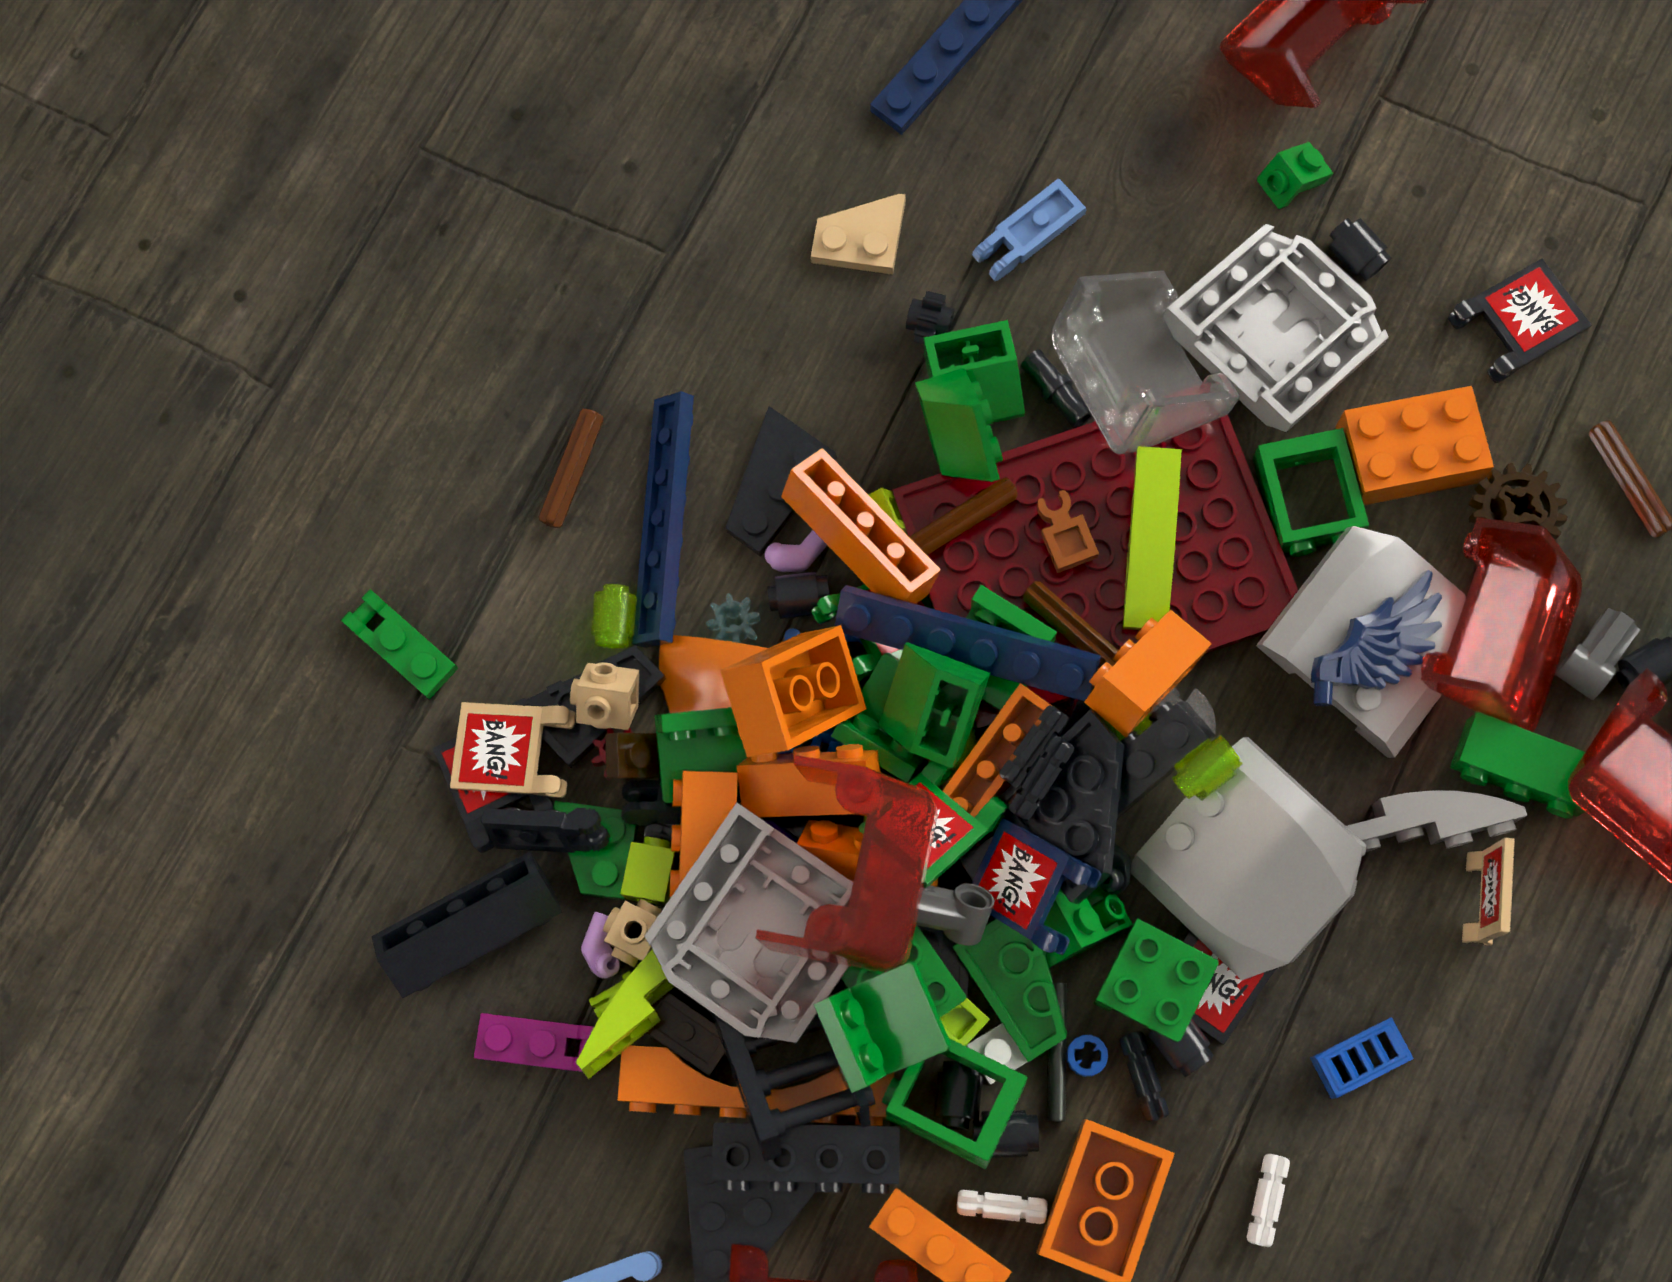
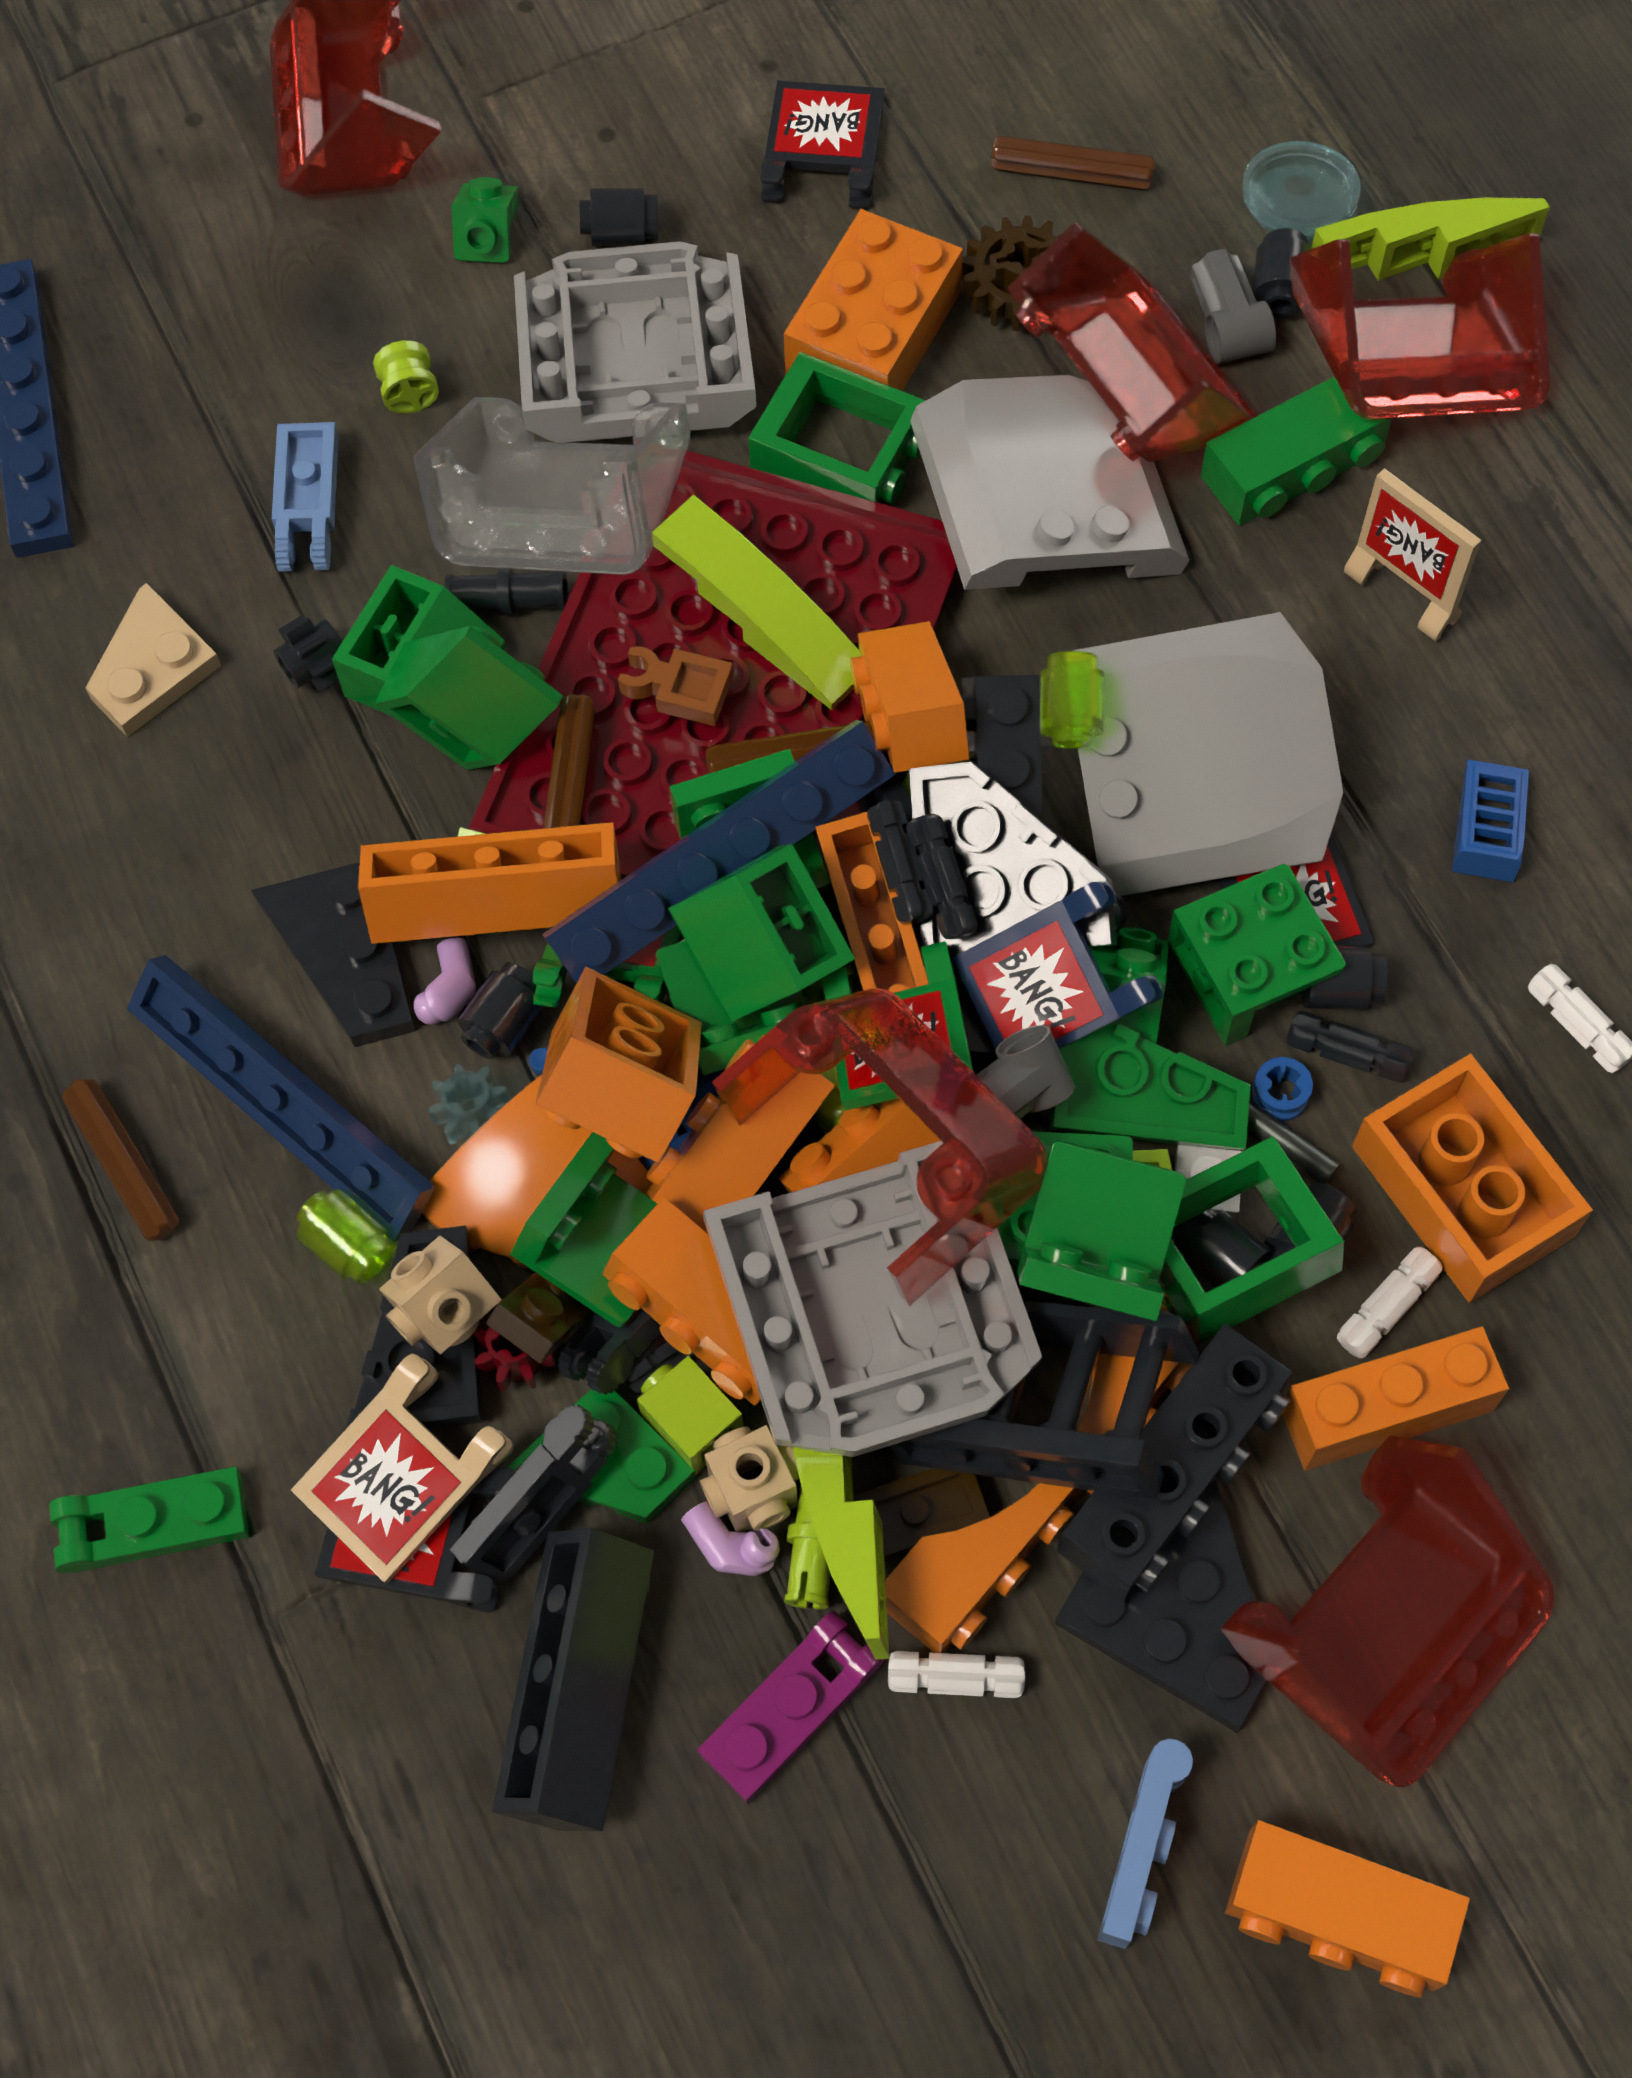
camera: 60 degrees left, 10 degrees down
dark blue animal [1311,570,1442,706] -> none
light grey slope [1346,791,1528,852] -> none
none -> lime wheel [373,340,439,414]
none -> white axle [888,1651,1025,1698]

